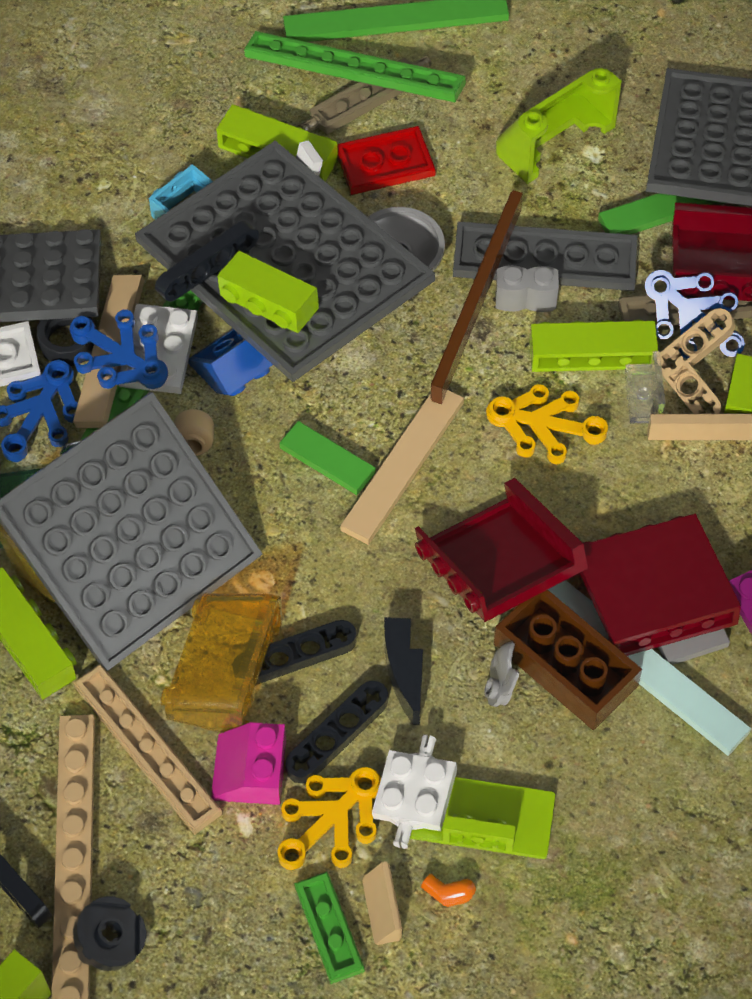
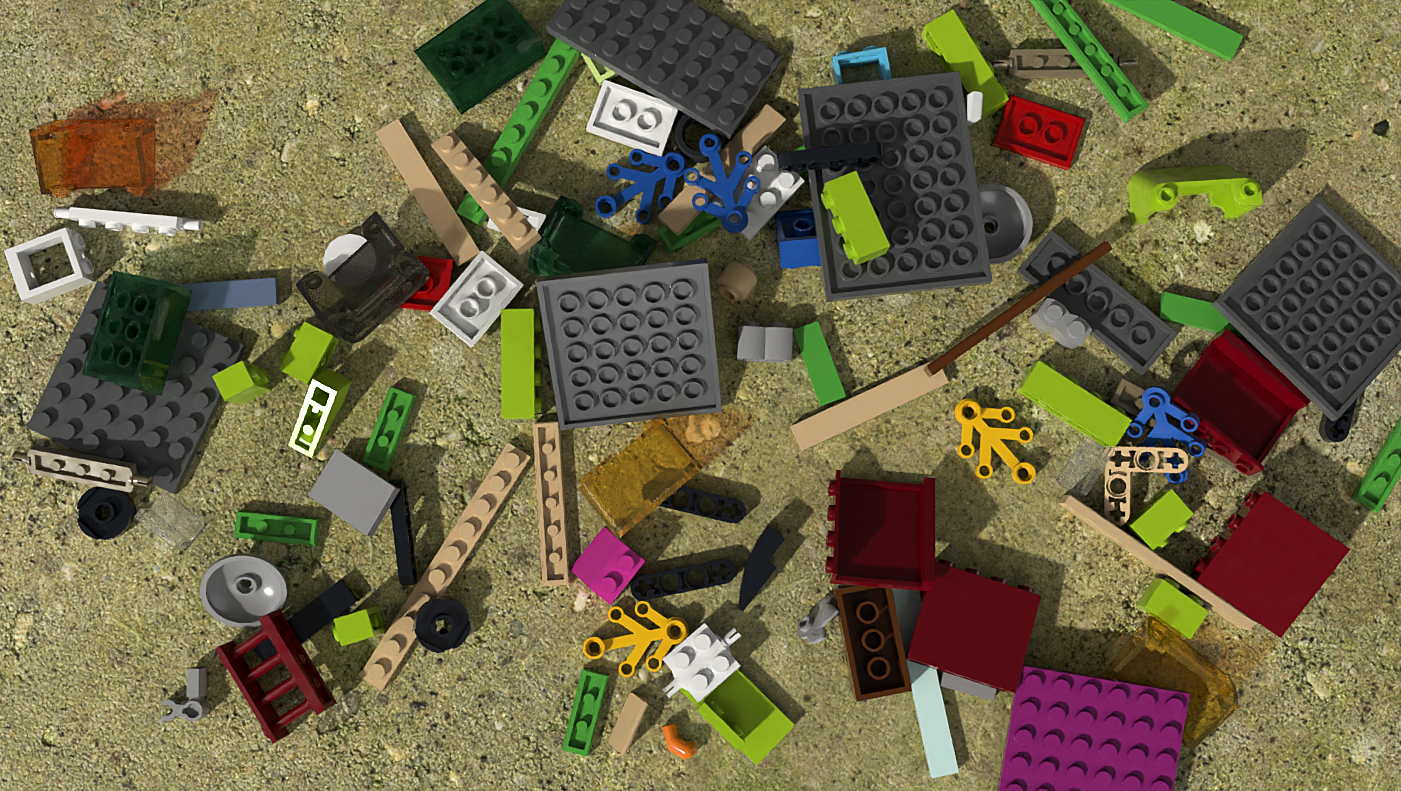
camera: 35 degrees right, 25 degrees up
none -> light grey brick [736,321,793,363]

